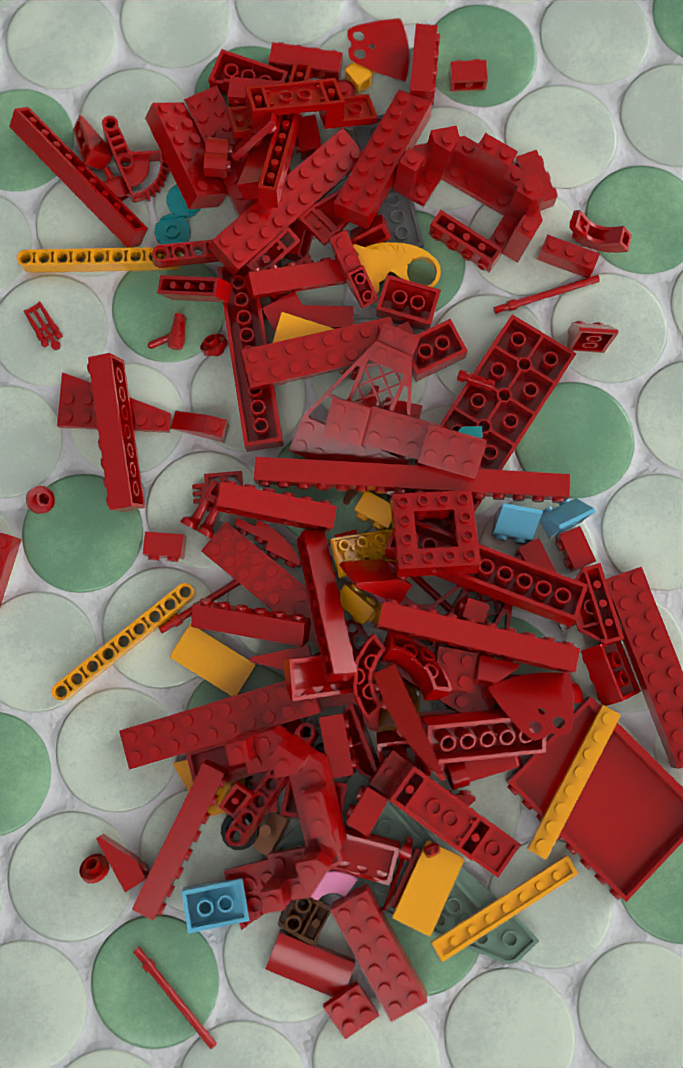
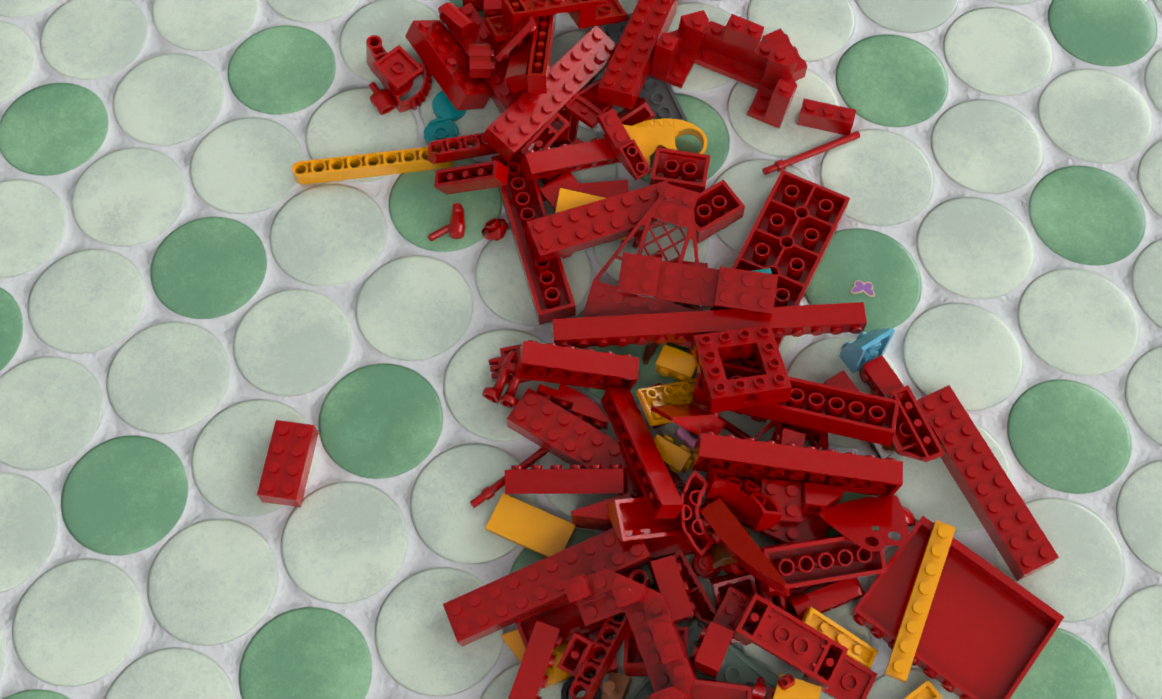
camera: 10 degrees left, 15 degrees down
red brick [9,107,148,248] -> none
red piece [23,302,63,351] -> none
red plate [26,486,55,514] -> none
light orange beam [51,583,196,700] -> none
red wing [57,372,171,433] -> none
red slope [73,115,112,170] -> none
red brick [87,353,145,512] -> none
red brick [143,531,186,562] -> none
red slope [170,411,229,443] -> none
red brick [295,115,322,160] -> none
red brick [429,210,503,273] -> none
red axle [457,370,495,391] -> none
medium azure slope [491,503,543,545] -> none
red slope [567,321,618,353] -> none
red arch [569,210,632,253] -> none
red slope [581,640,641,706] -> none
none -> red plate [373,45,423,92]
none -> red brick [438,2,478,39]
none -> light orange tile [801,607,878,669]
none -> medium lavender sticker [850,280,875,297]

